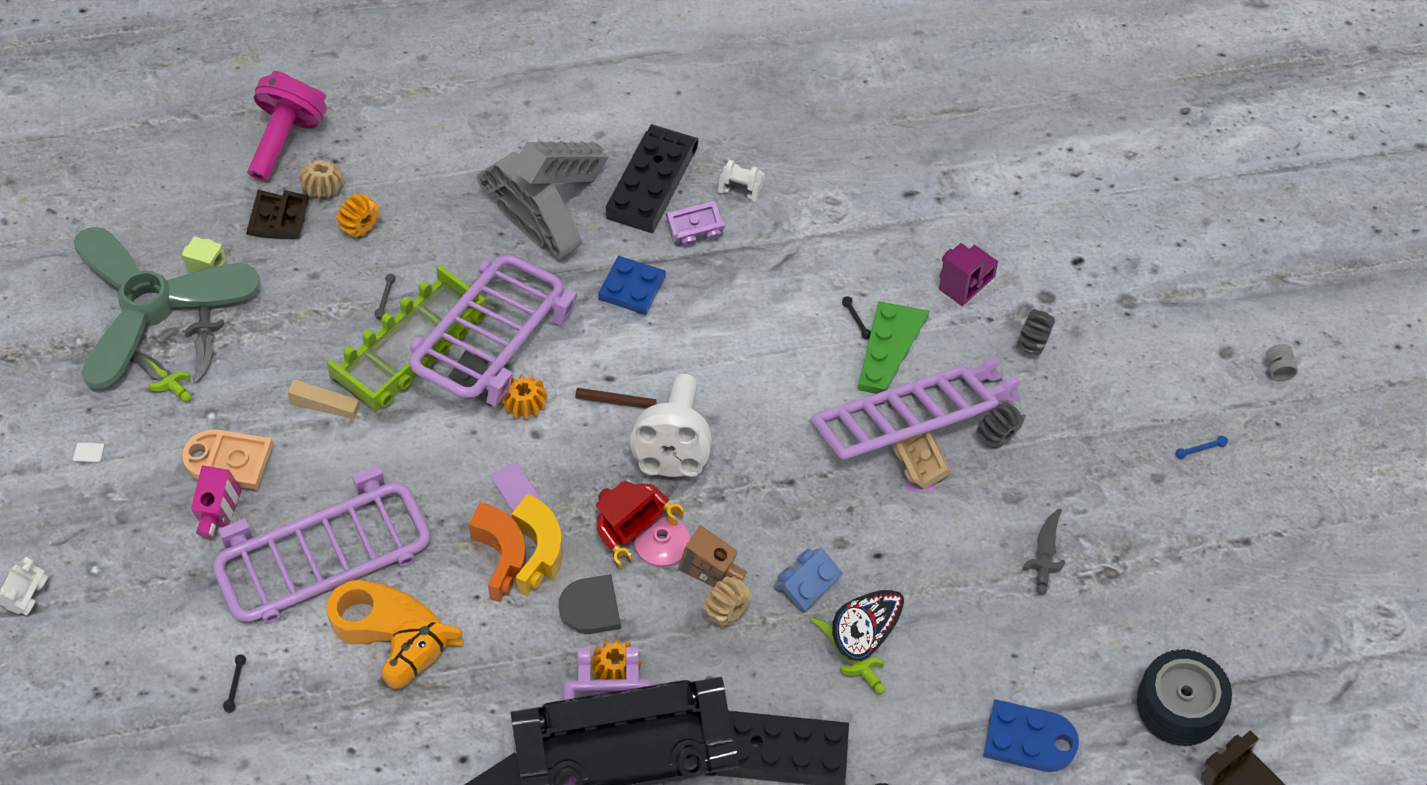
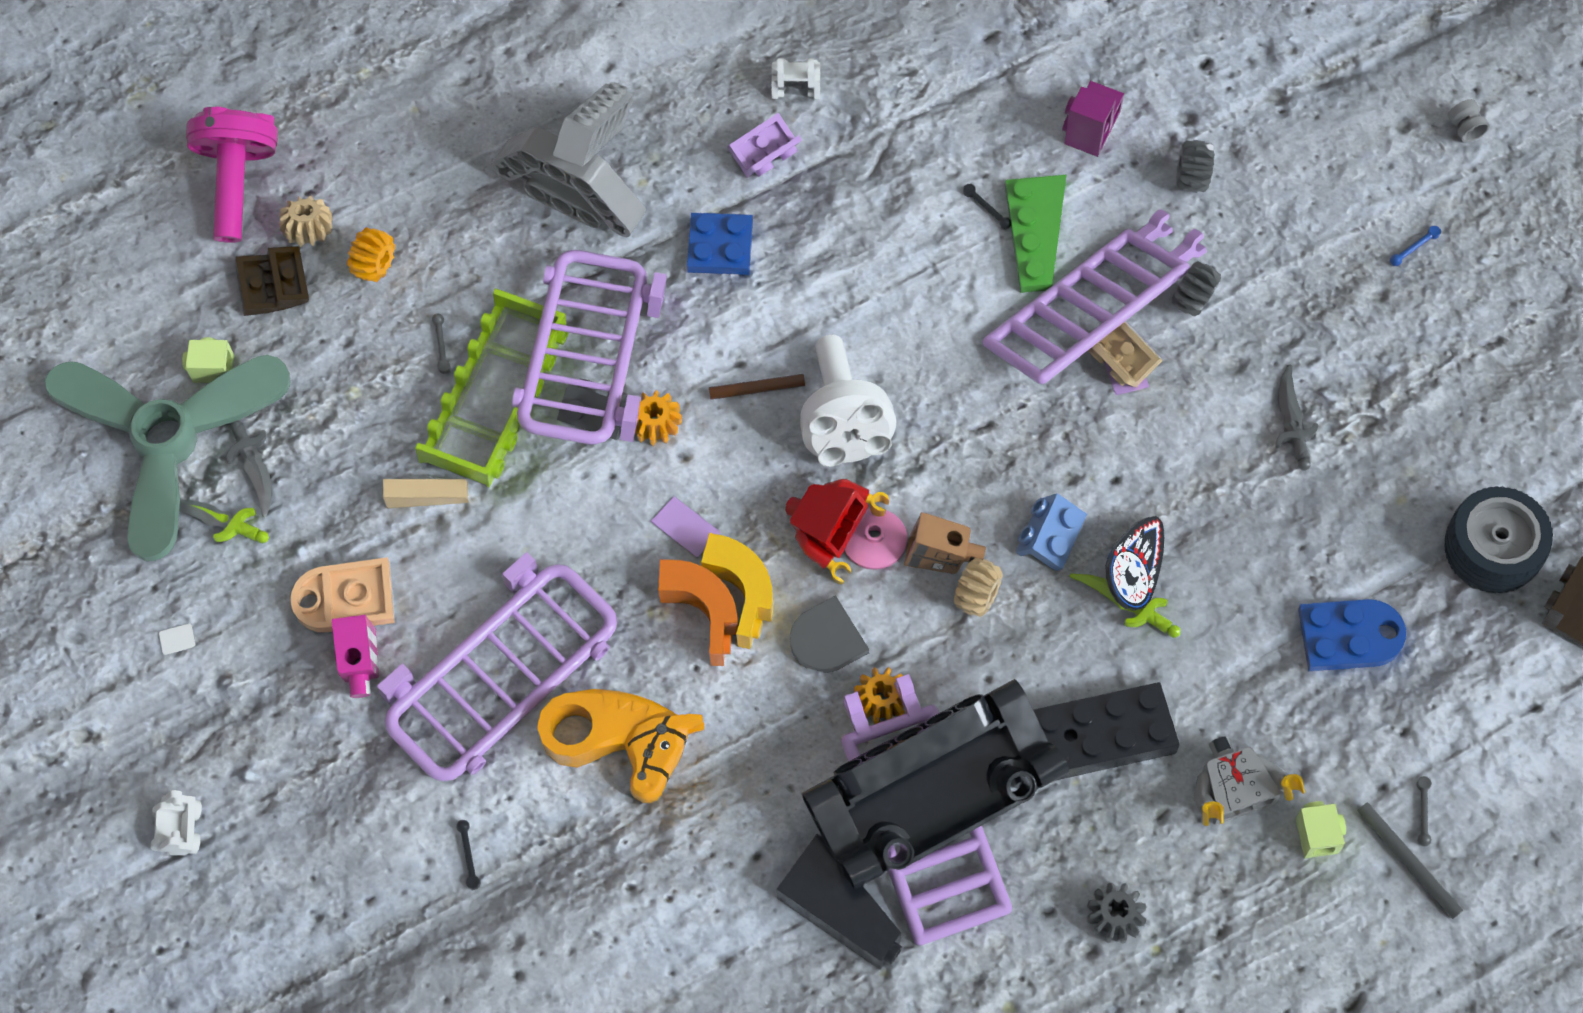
camera: 15 degrees left, 10 degrees up
black hinge [606,124,699,234] -> none

